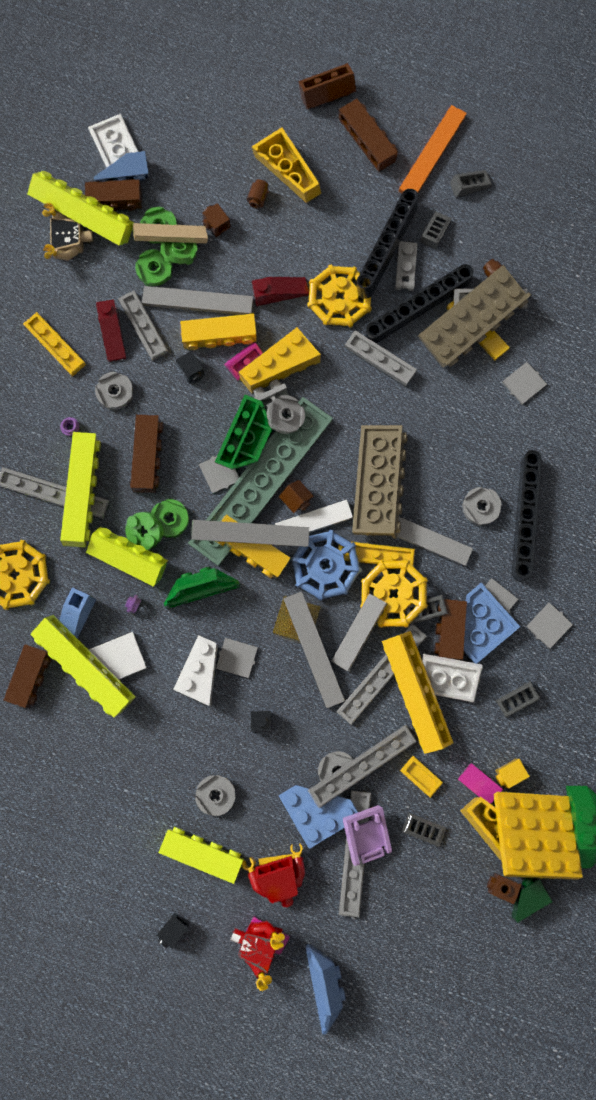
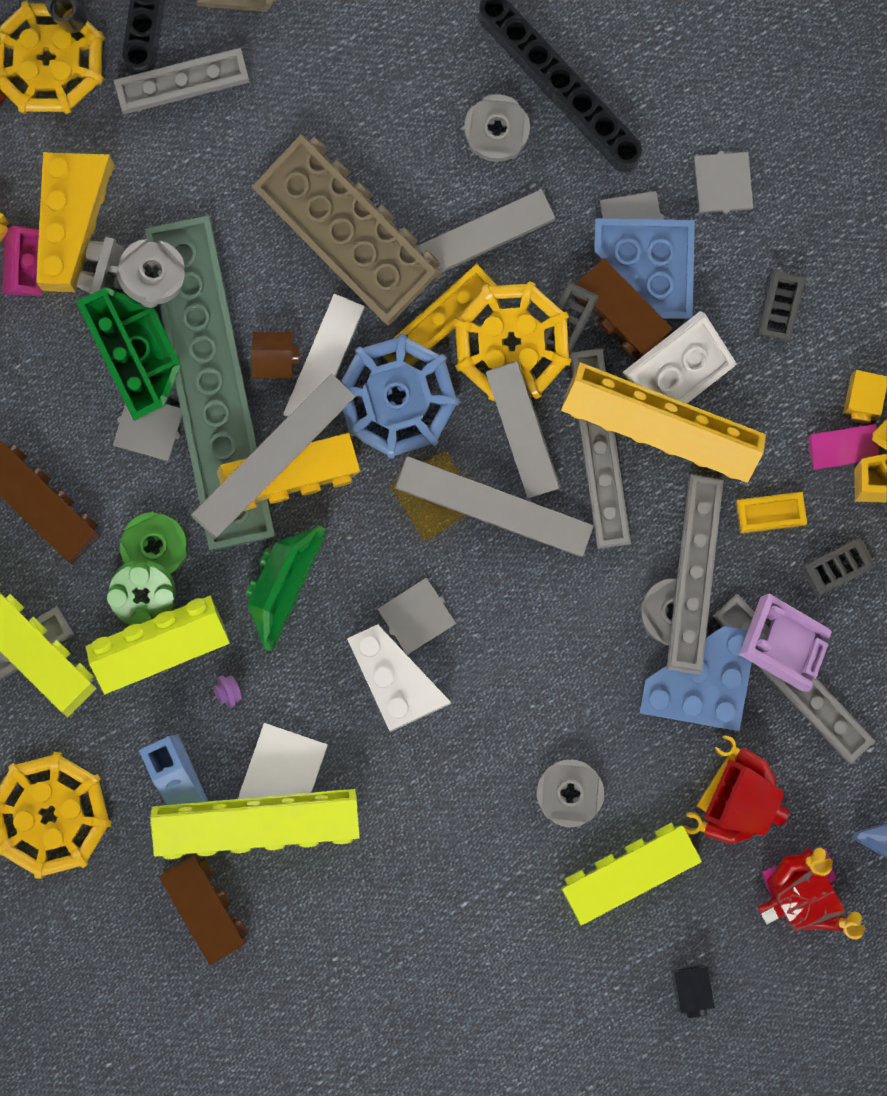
camera: 50 degrees left, 5 degrees up
black brick [251,711,272,732] -> none

